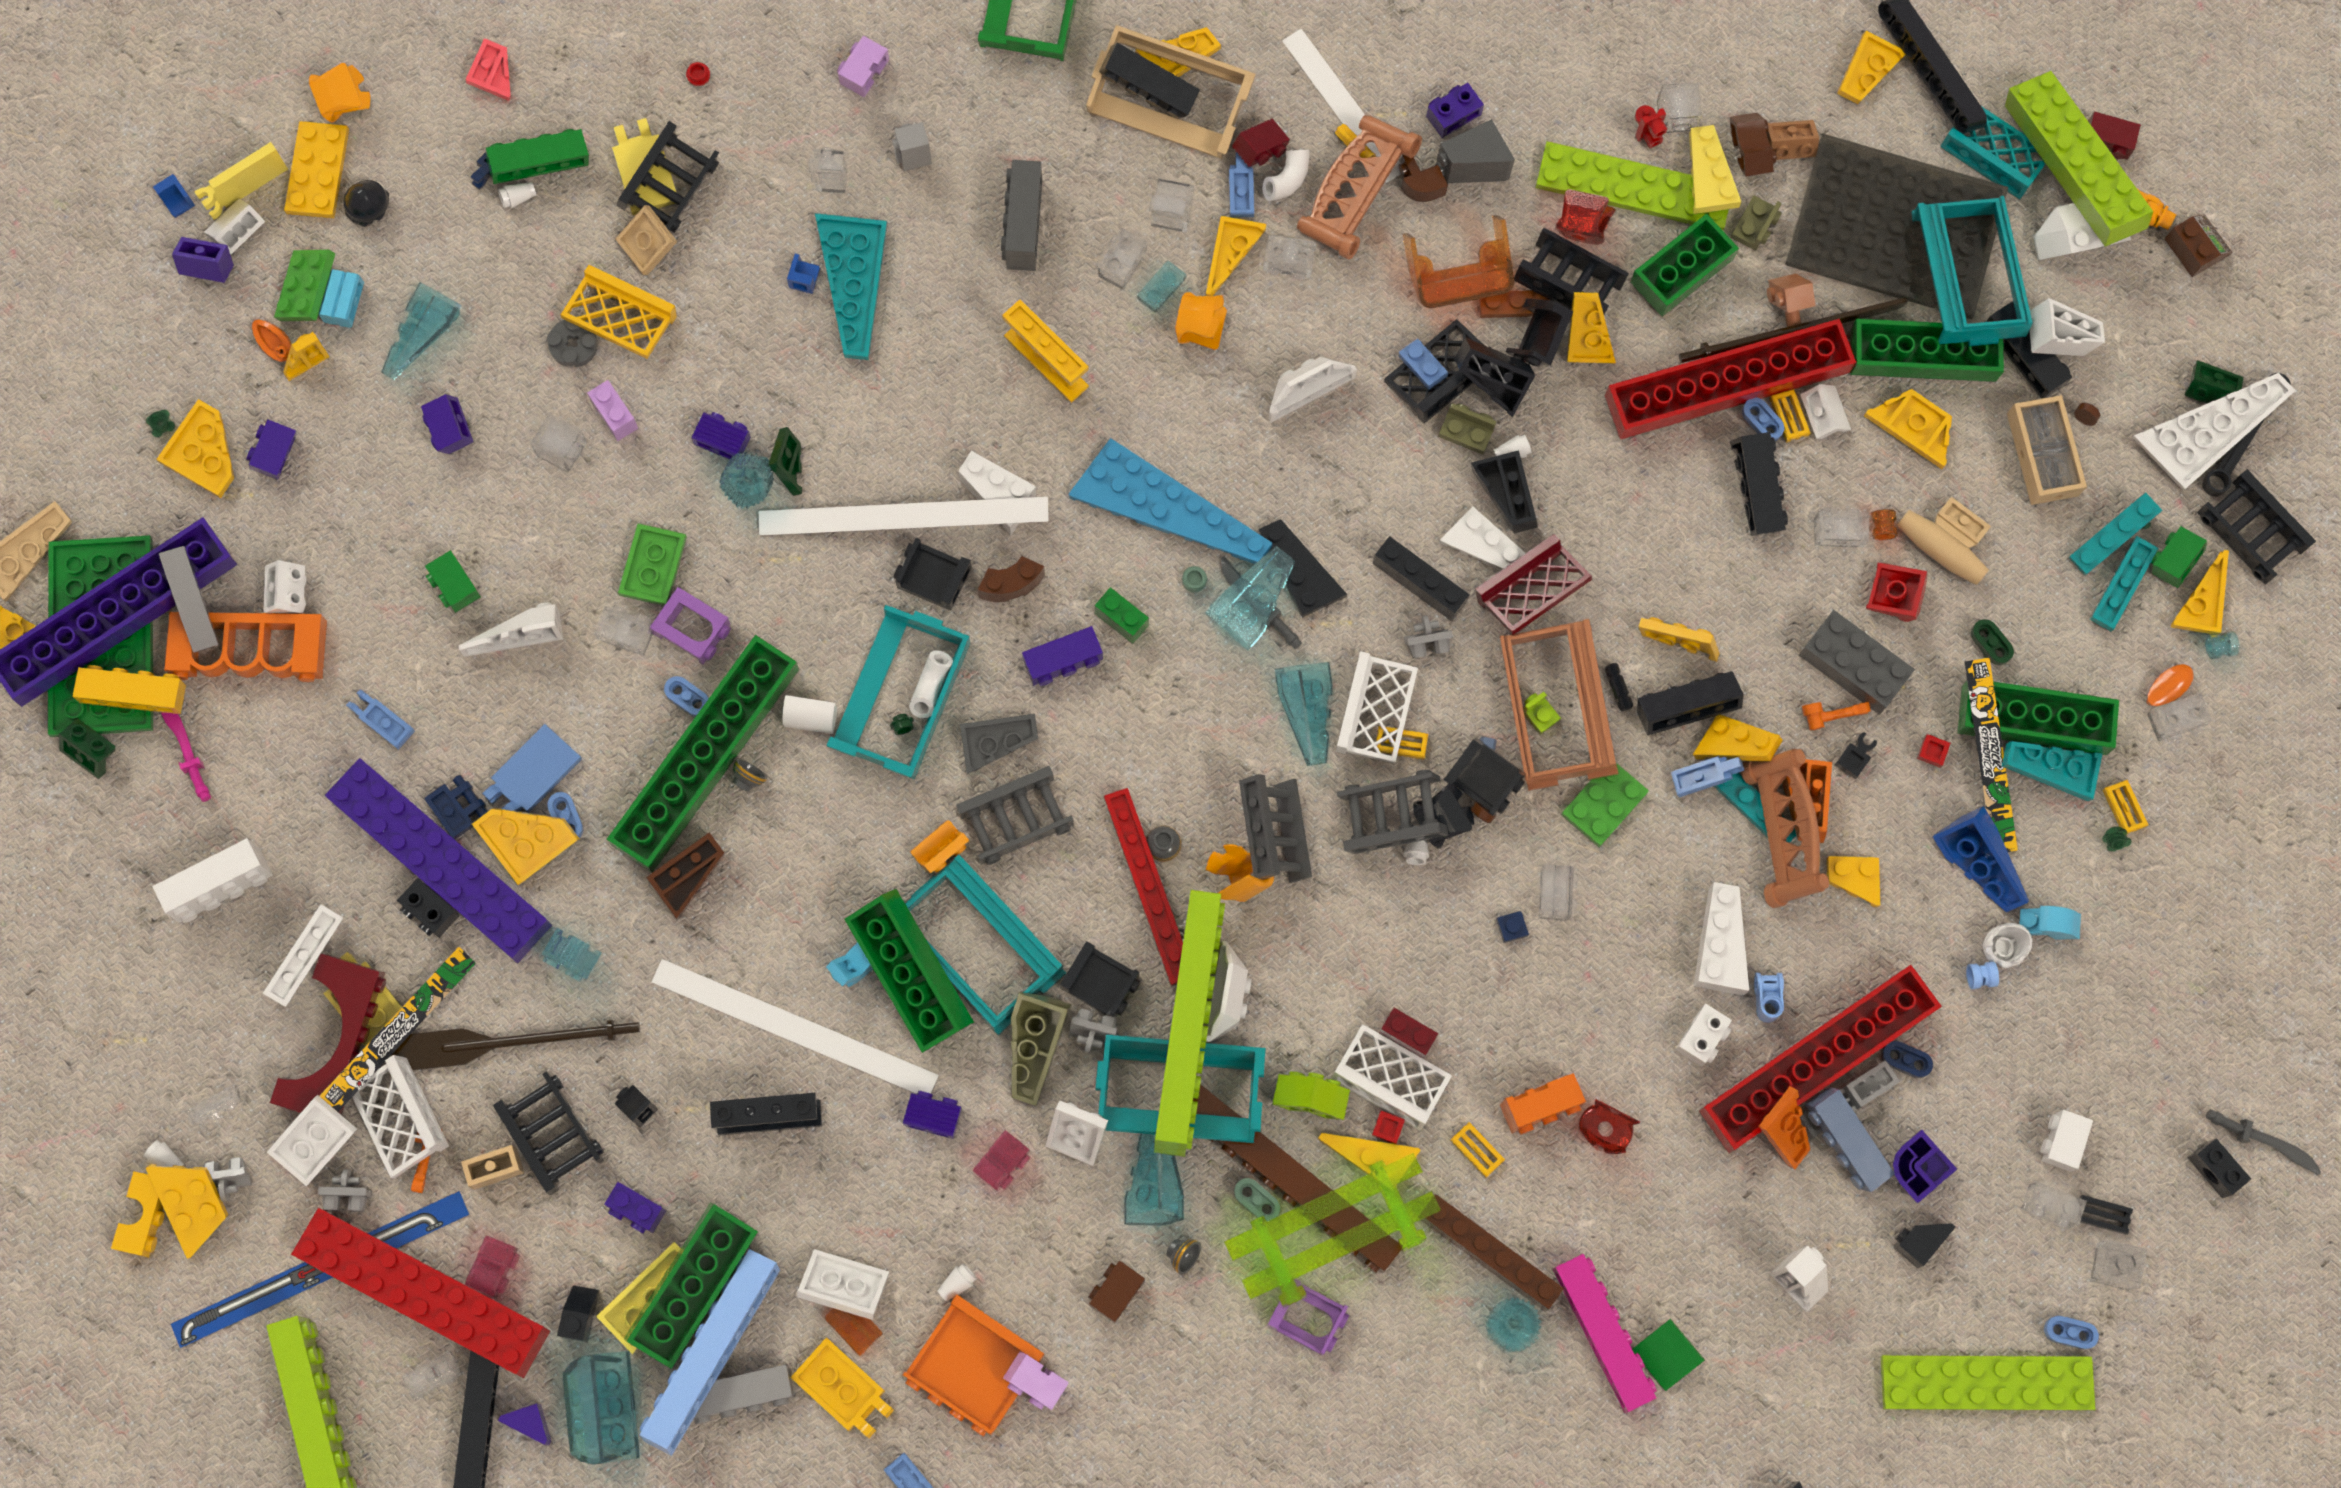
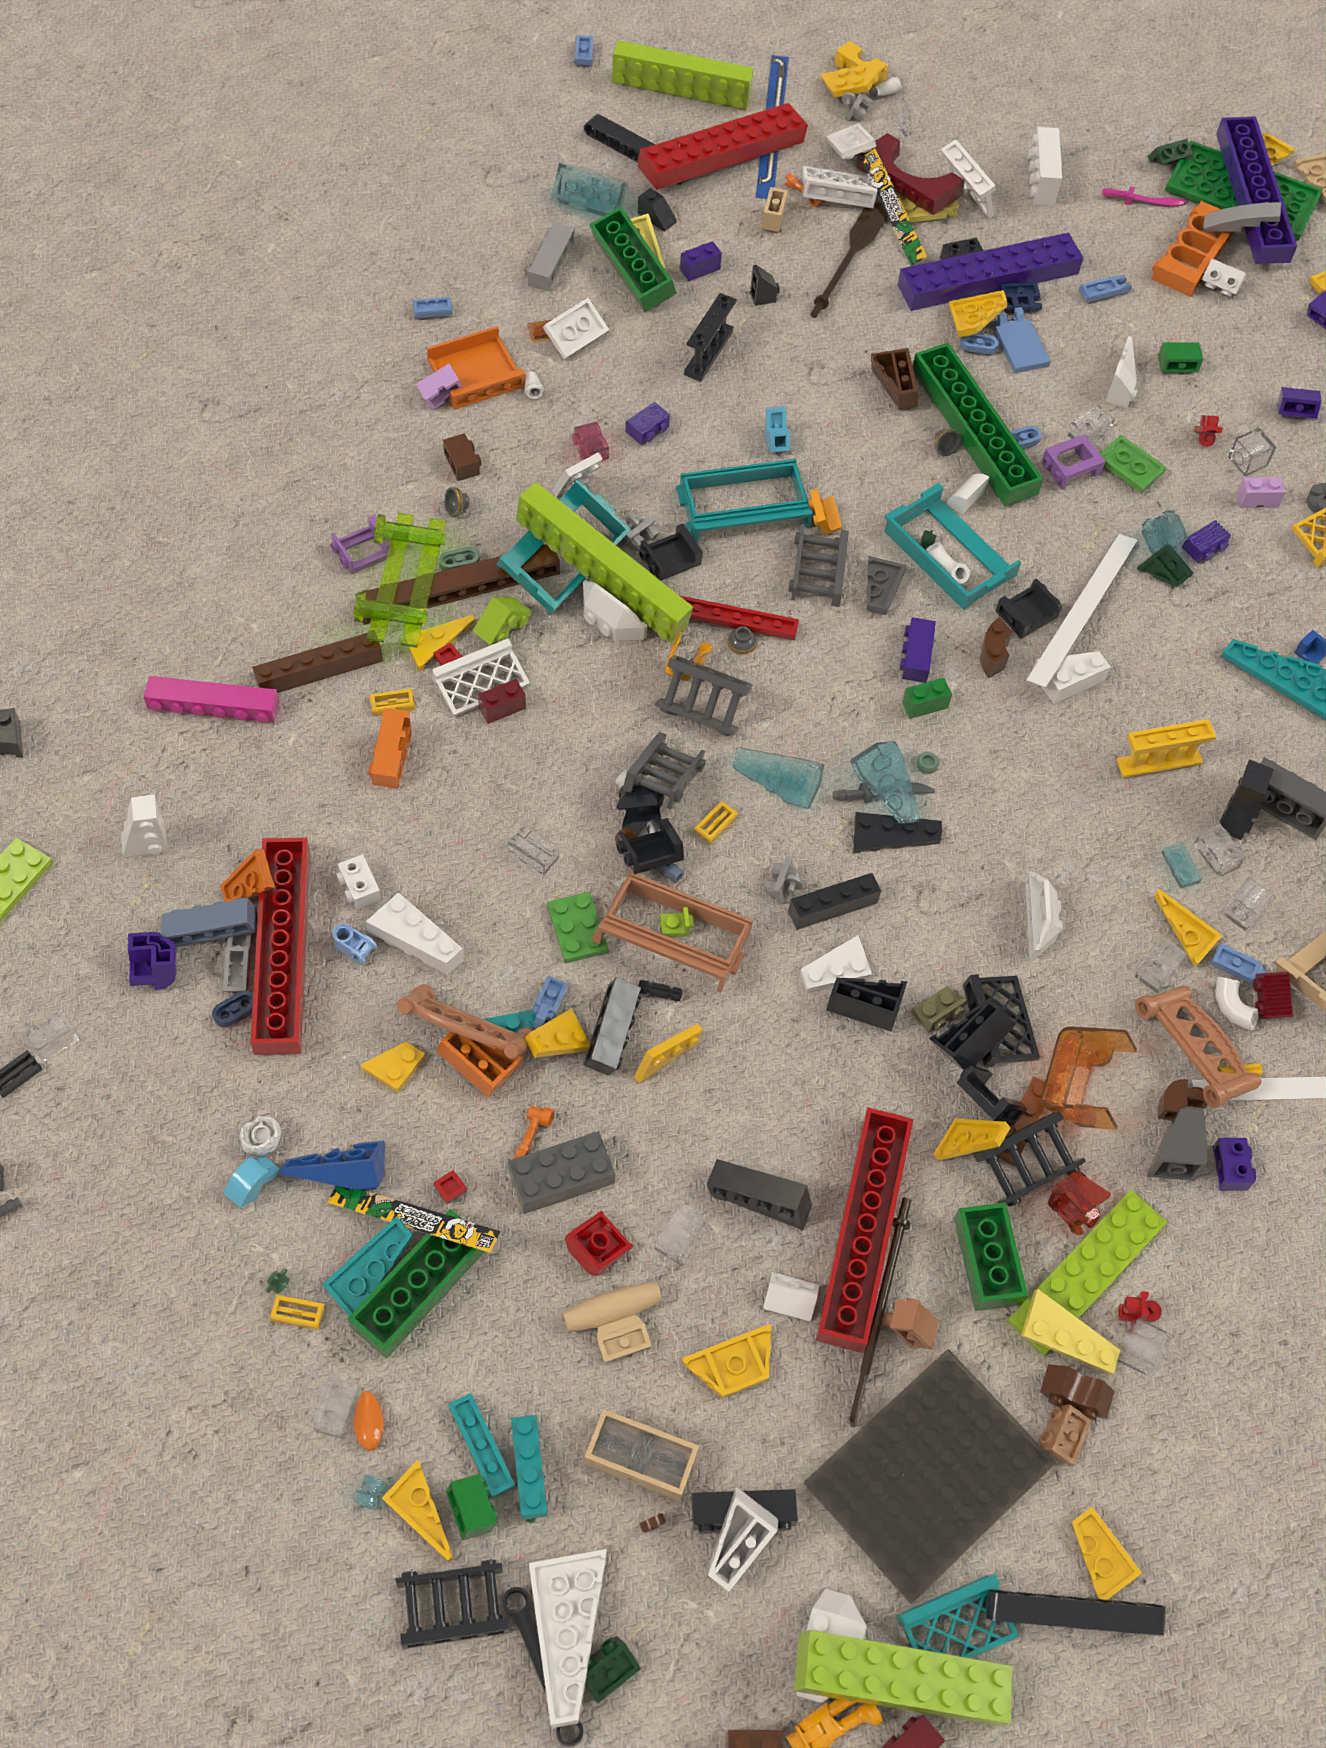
camera: 120 degrees right, 15 degrees down
yellow brick [73,665,186,714] -> none
light grey hips [318,1169,372,1212] -> none
clear pink brick [465,1235,520,1297] -> none
black fence [493,1071,604,1195] -> none
dark purple slope [498,1403,552,1446] -> none
clear light blue brick [541,928,602,982] -> none
light blue brick [639,1249,780,1456] -> none
white sticker [651,959,939,1094] -> none
yellow tile [790,1337,894,1439] -> none
green brick [844,889,974,1053] -> none
olive wedge [1011,992,1072,1106] -> none
dark azure wing [1068,438,1272,565] -> none
clear light blue wedge [1124,1134,1184,1226] -> none
light orange piece [1175,292,1227,350] -> none
white fence [1336,651,1418,764] -> none
medium blue plate [1398,339,1448,390] -> none
fence [1475,534,1592,635] -> none
clear light blue brick [1486,1297,1541,1352] -> none
white cone [1493,435,1532,458] -> none
dark blue plate [1496,911,1529,943] -> none
clear red piece [1579,1099,1640,1154] -> none
green piece [1632,1318,1705,1391] -> none
olive bracket [1730,195,1782,251] -> none
medium blue plate [1742,398,1784,441] -> none
yellow tile [1770,389,1811,443] -> none
black plate [1835,732,1877,779] -> none
green brick [1850,319,2004,382] -> none
clear orange wheel [1871,509,1898,540] -> none
black slope [1893,1223,1956,1268] -> none
teal piece [1911,196,2033,346] -> none
light blue wheel [1966,961,1999,989] -> none
dark green plate [1971,619,2014,665] -> none
white brick [2041,1109,2093,1172] -> none
none -> red hips [1194,415,1223,447]
none -> black wedge [1217,759,1274,840]

